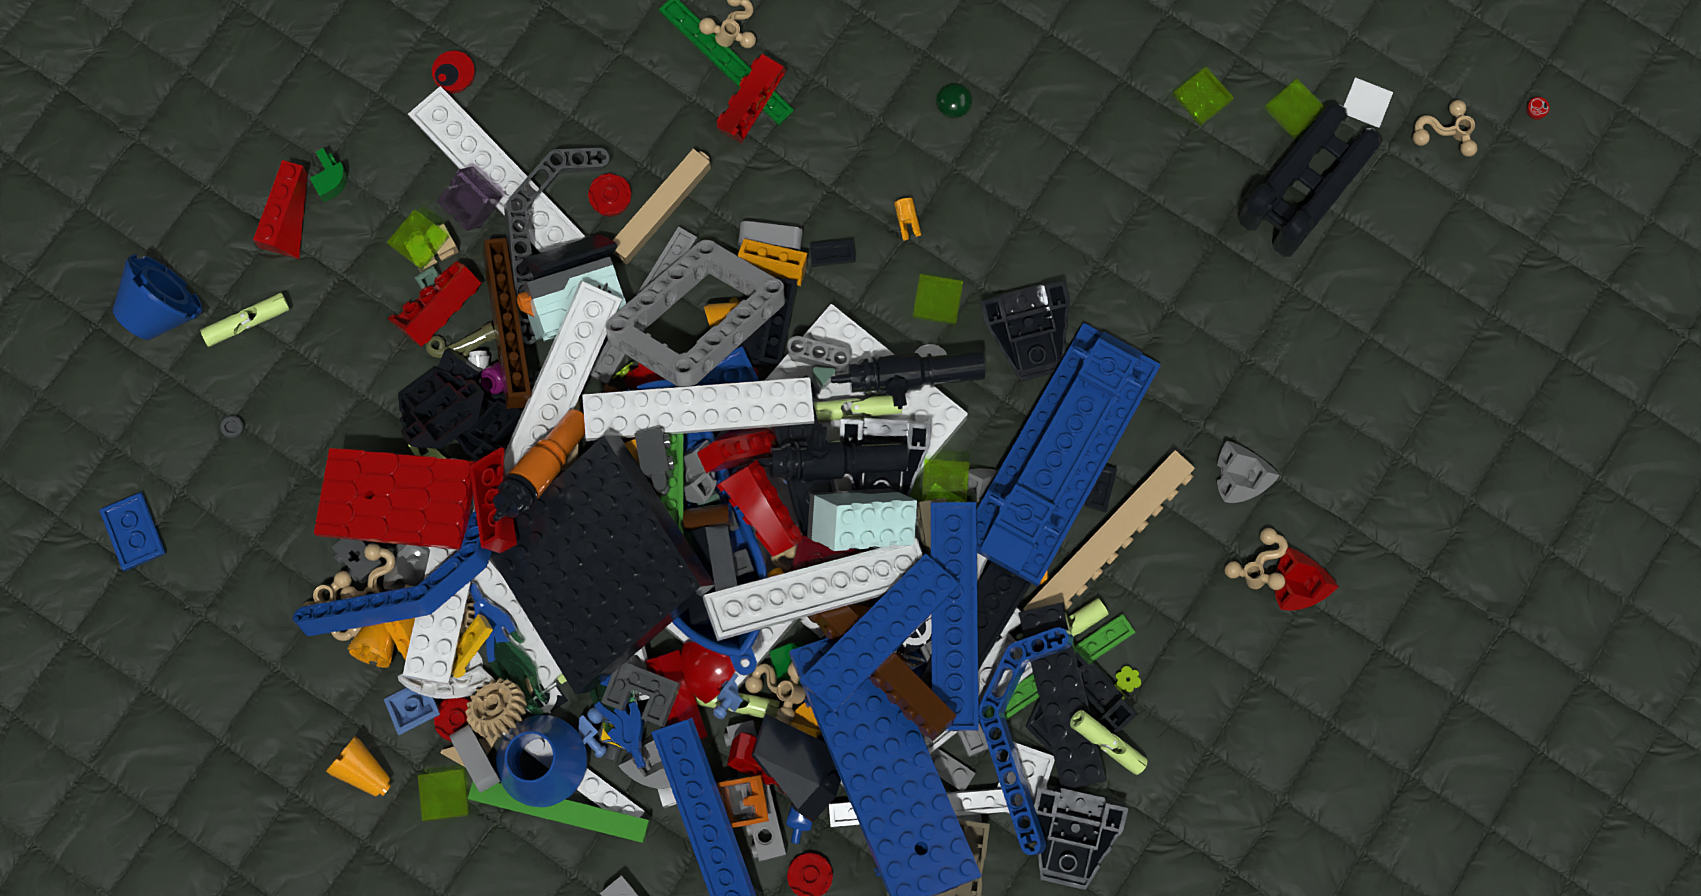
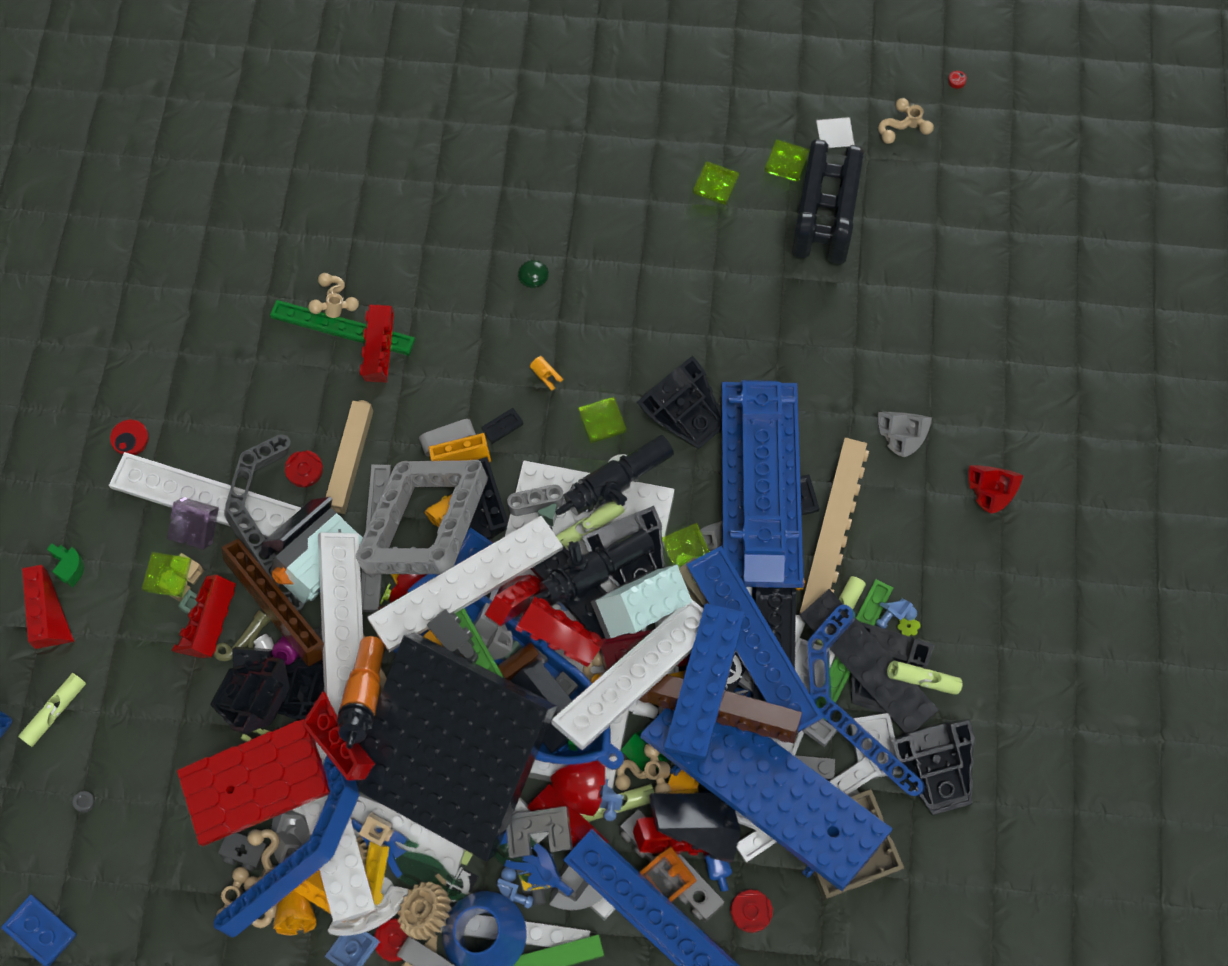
camera: 25 degrees left, 10 degrees down
tan piece [1224,528,1288,590] -> none
none -> tan brick [359,812,394,846]
none -> medium blue piece [876,598,917,629]

